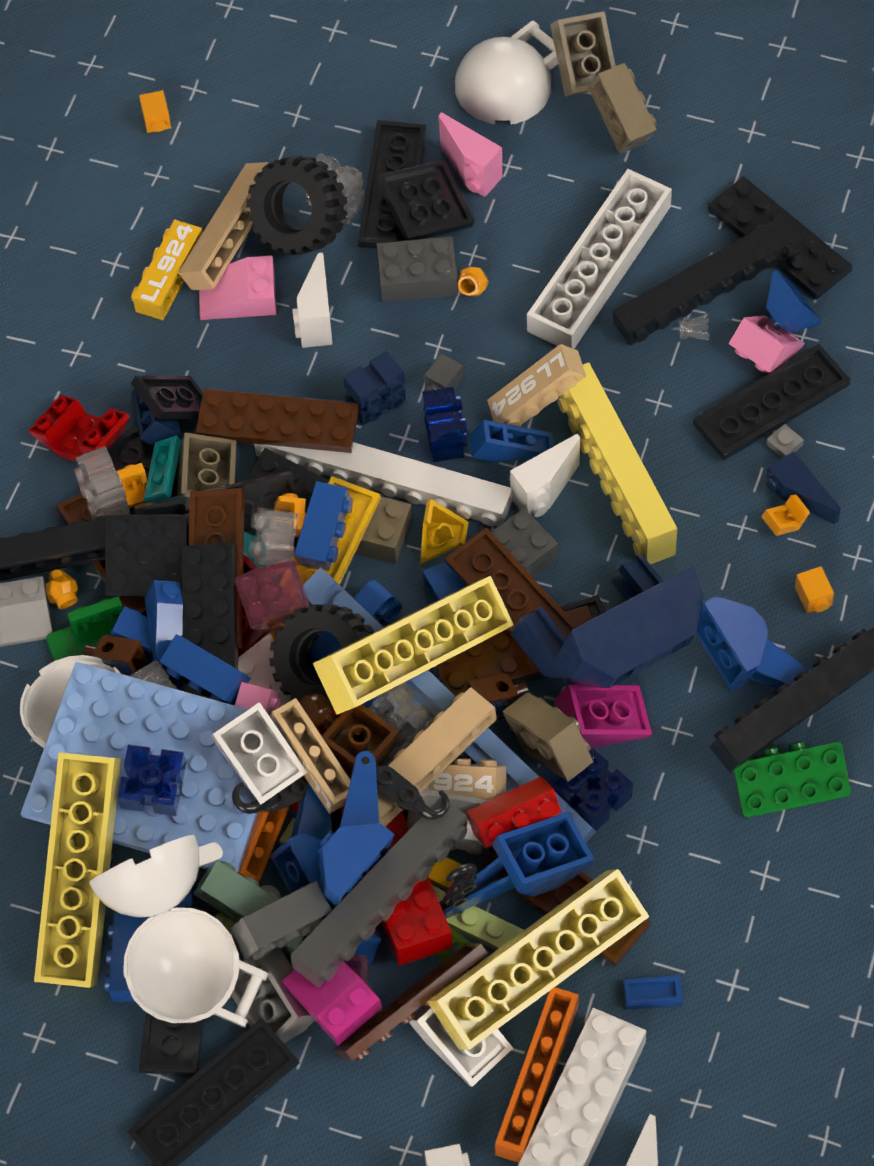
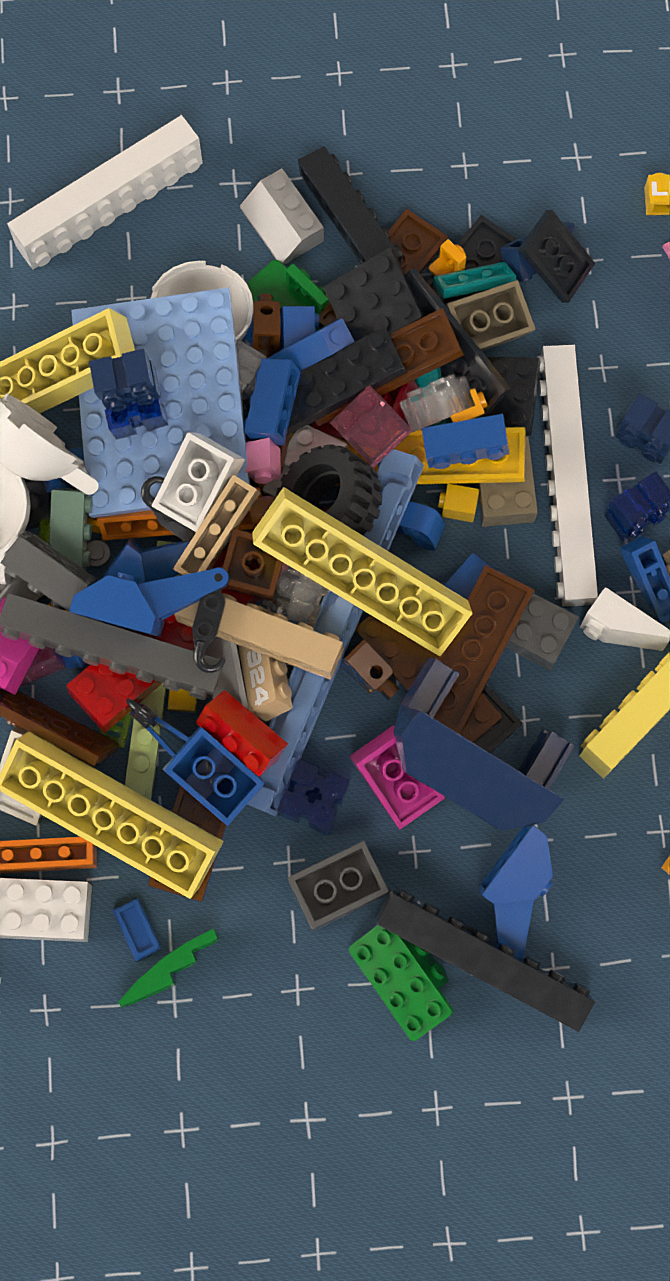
camera: 65 degrees right, 15 degrees up
red slope [29,395,130,467] -> none
light orange rock [45,569,78,609] -> none
clear brick [74,446,131,519] -> none
reddish brown plate [195,388,359,453] -> none
yellow slope [420,499,469,564] -> none
dark tan brick [503,692,593,781] -> none
light orange brick [795,566,834,614] -> none
none -> dark blue brick [89,349,161,411]
none -> green slope [118,929,219,1008]
none -> dark grey brick [288,841,389,932]
none -> yellow brick [438,484,479,522]

